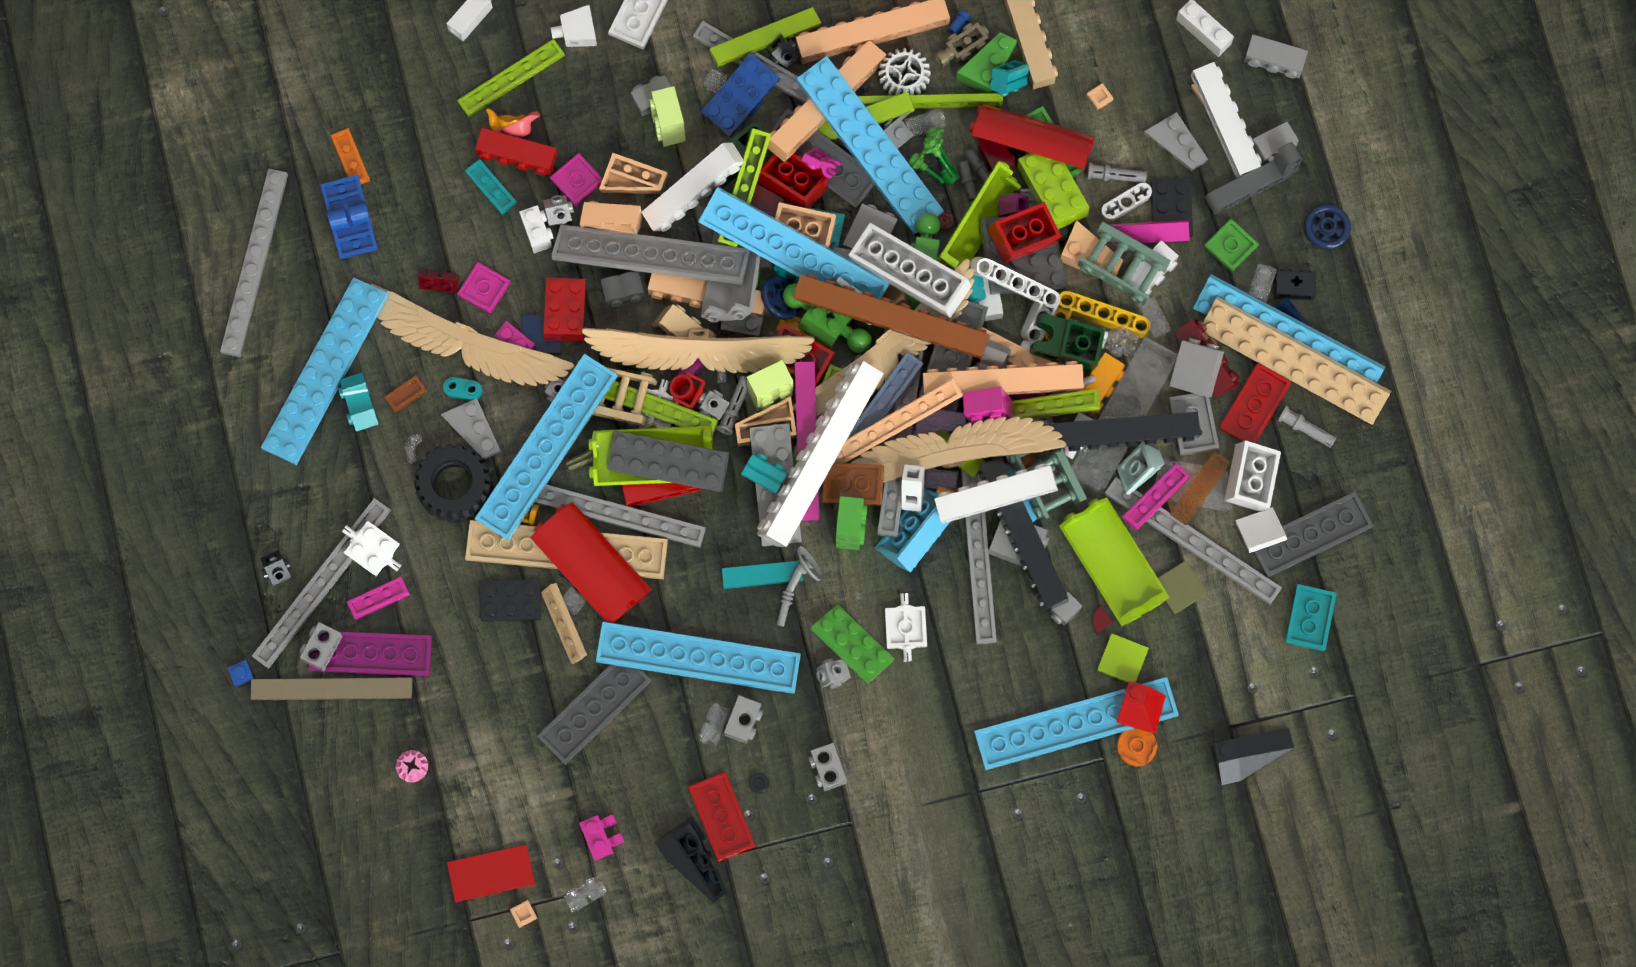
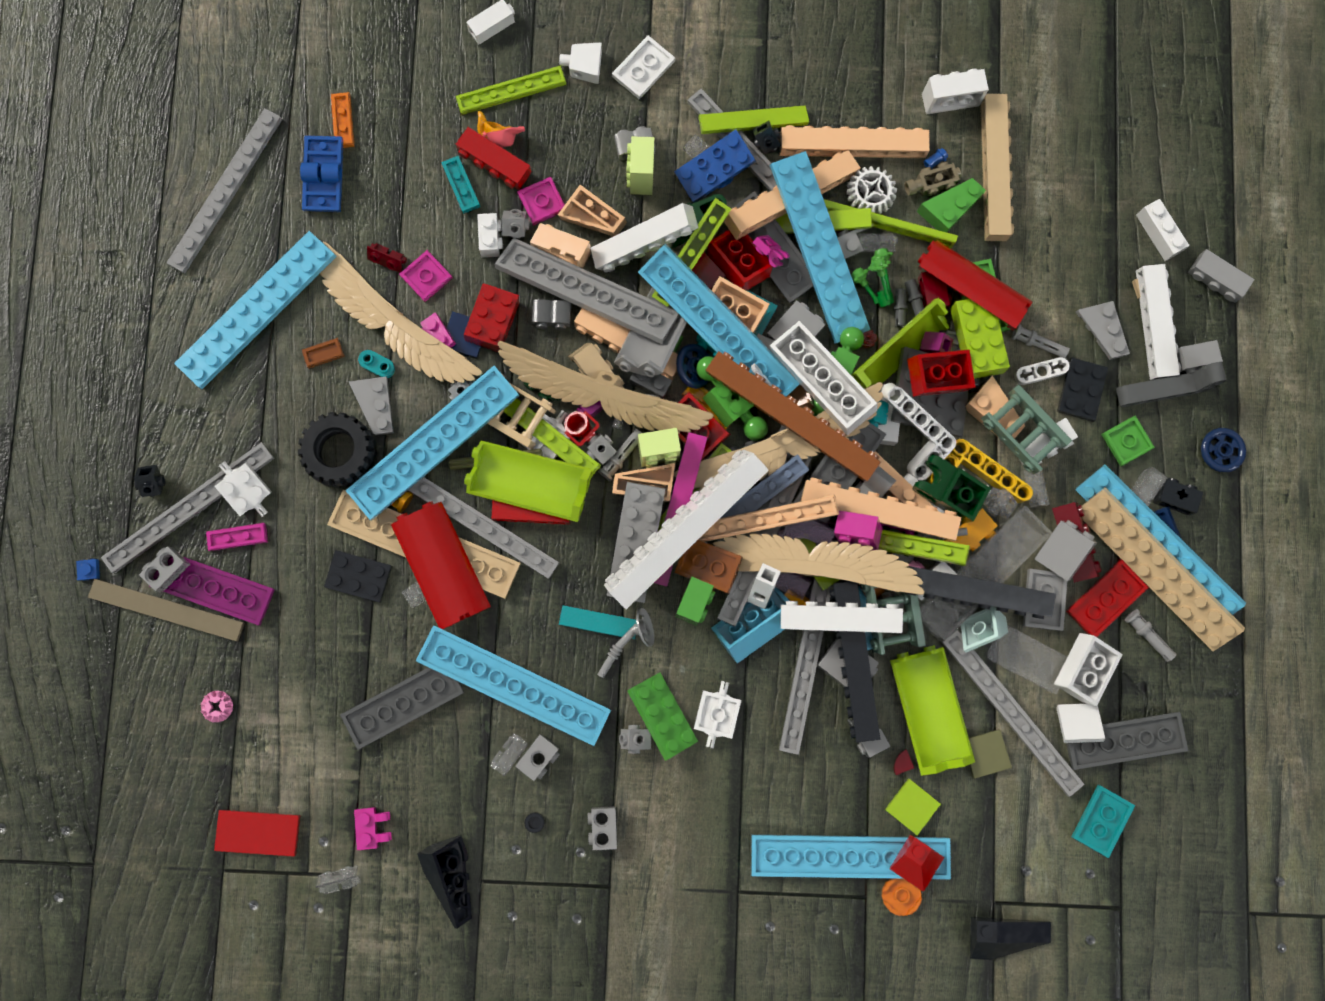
camera: 10 degrees right, 5 degrees up
teal brick [338,373,379,431] -> none
clear arm [404,434,422,464] -> none
light nougat tile [510,900,538,928] -> none
tan tile [541,583,587,664] -> none
dark grey plate [607,431,730,492] -> none
red tile [688,772,756,862] -> none
teal brick [741,452,787,494] -> none
teal brick [990,60,1029,96] -> none
light nougat tile [1086,83,1113,110] -> none
dark pink tile [1110,220,1190,245] -> none
dark pink tile [1122,463,1191,531] -> none
clear orange tile [1170,451,1231,525] -> none

